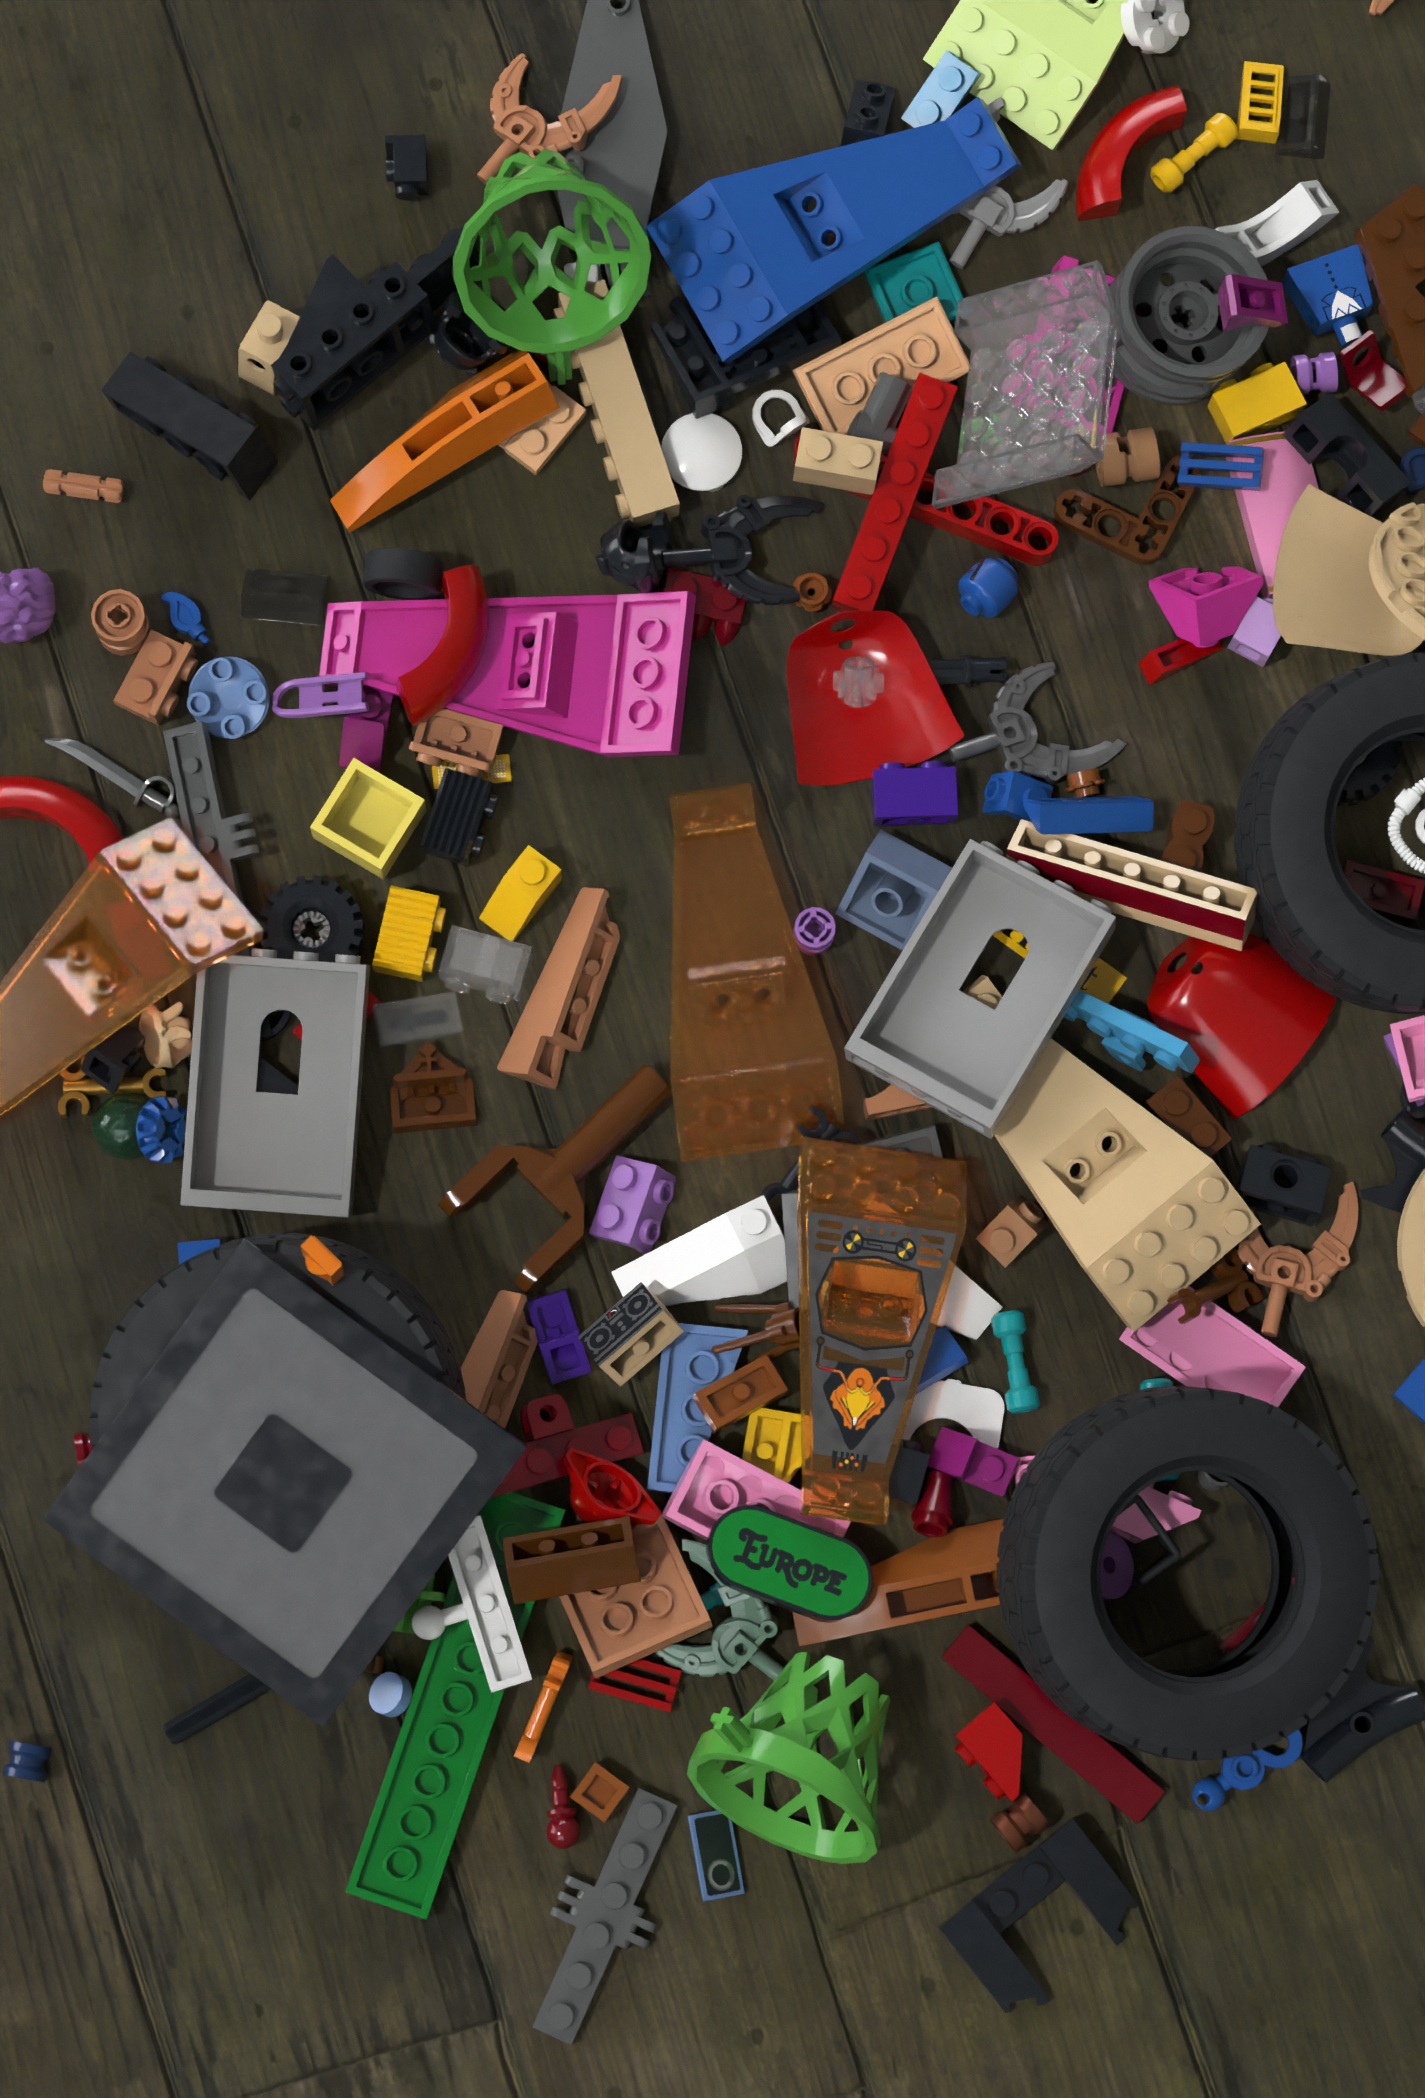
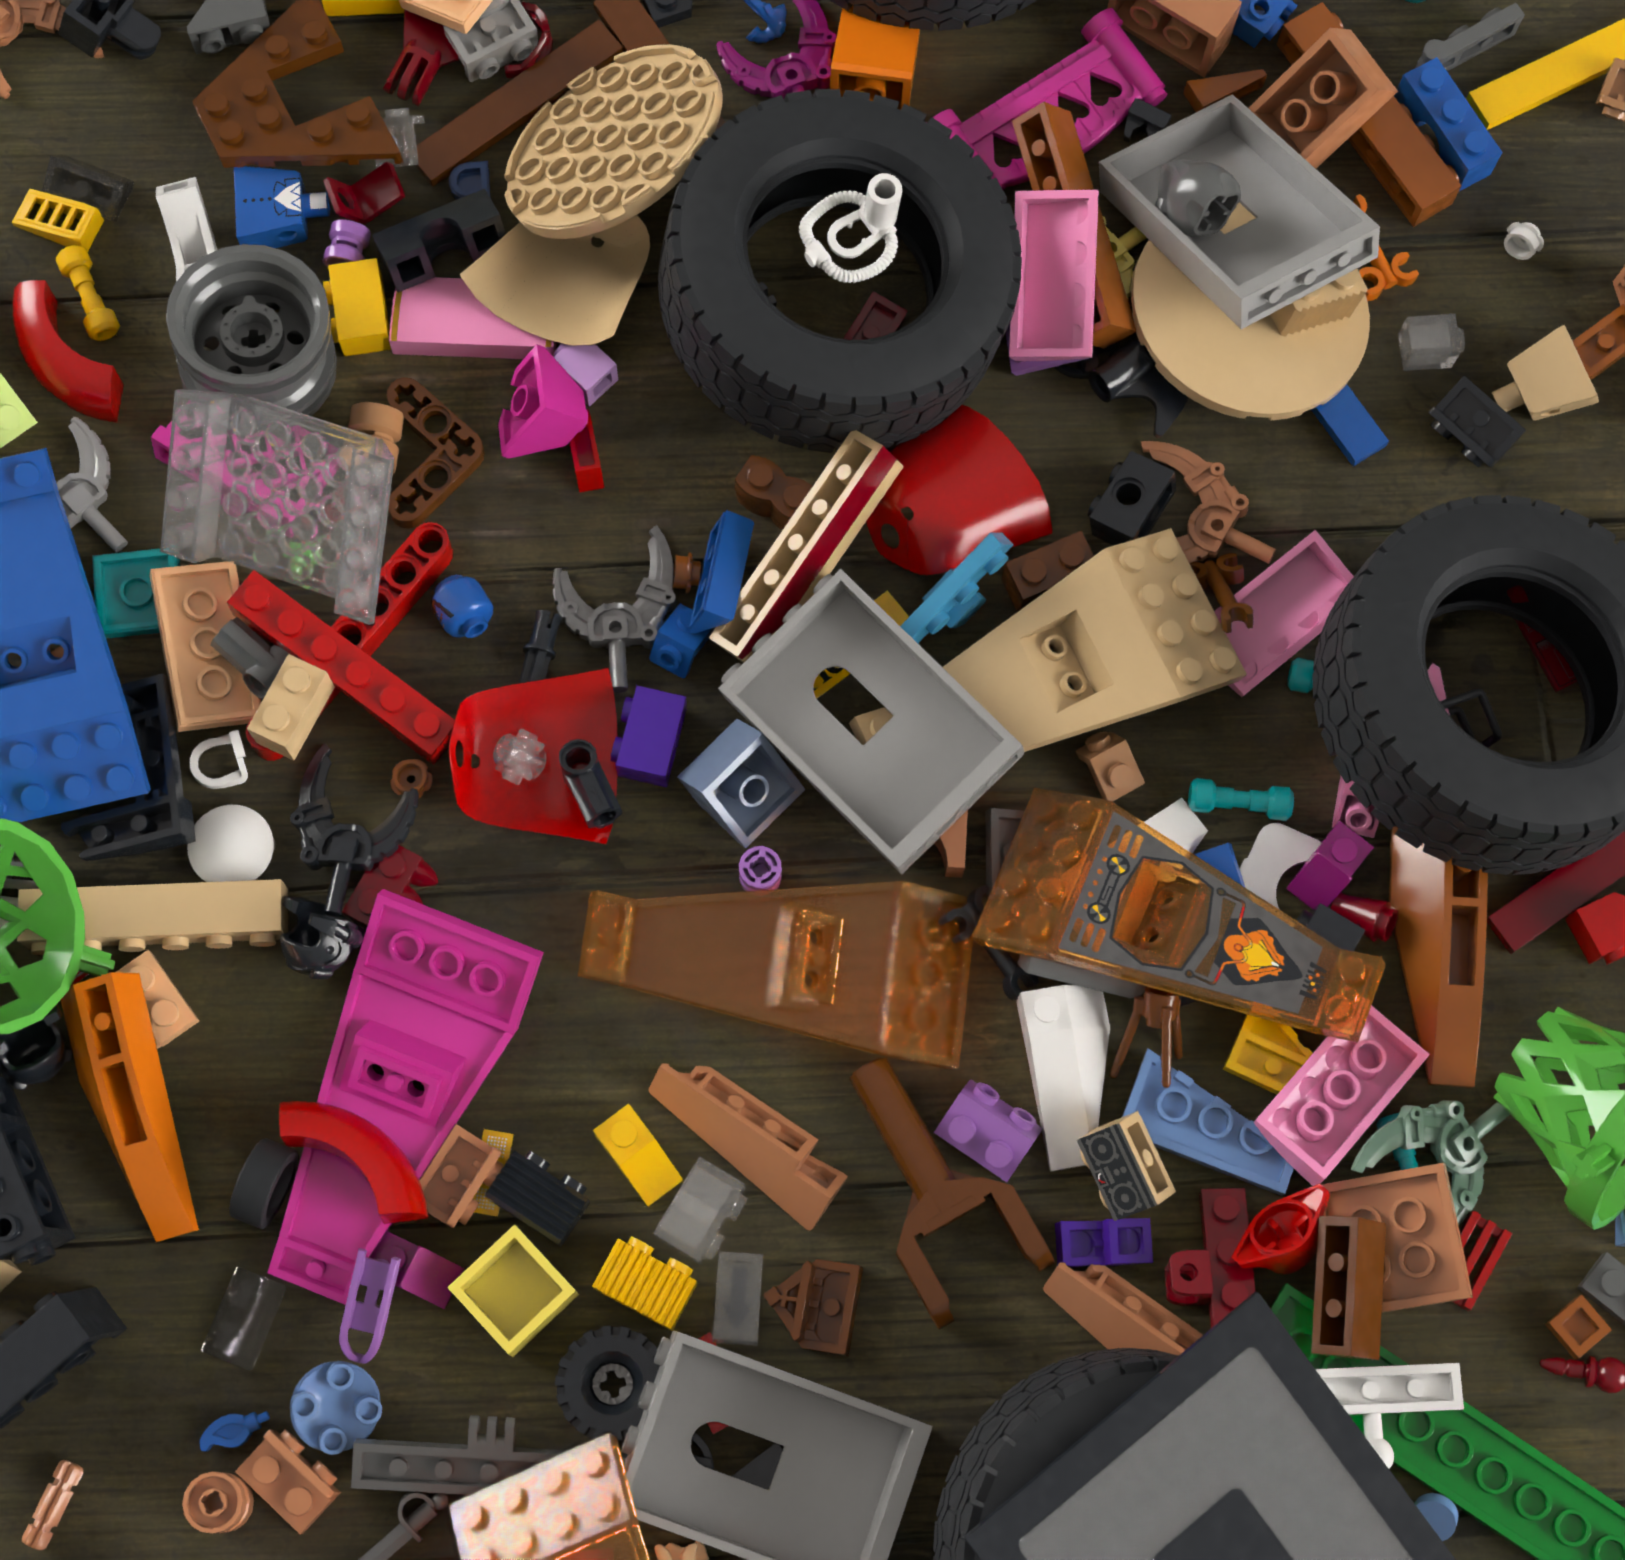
camera: 70 degrees left, 5 degrees down
orange tile [300,1235,344,1286] -> none
orange bar [514,1650,574,1763] -> none
dark orange plate [693,1354,788,1433] -> none
green tile [706,1505,873,1623] -> none
blue tile [1177,442,1264,491] -> none
magenta slope [1218,274,1288,331] -> none
none -> black piece [559,739,622,829]

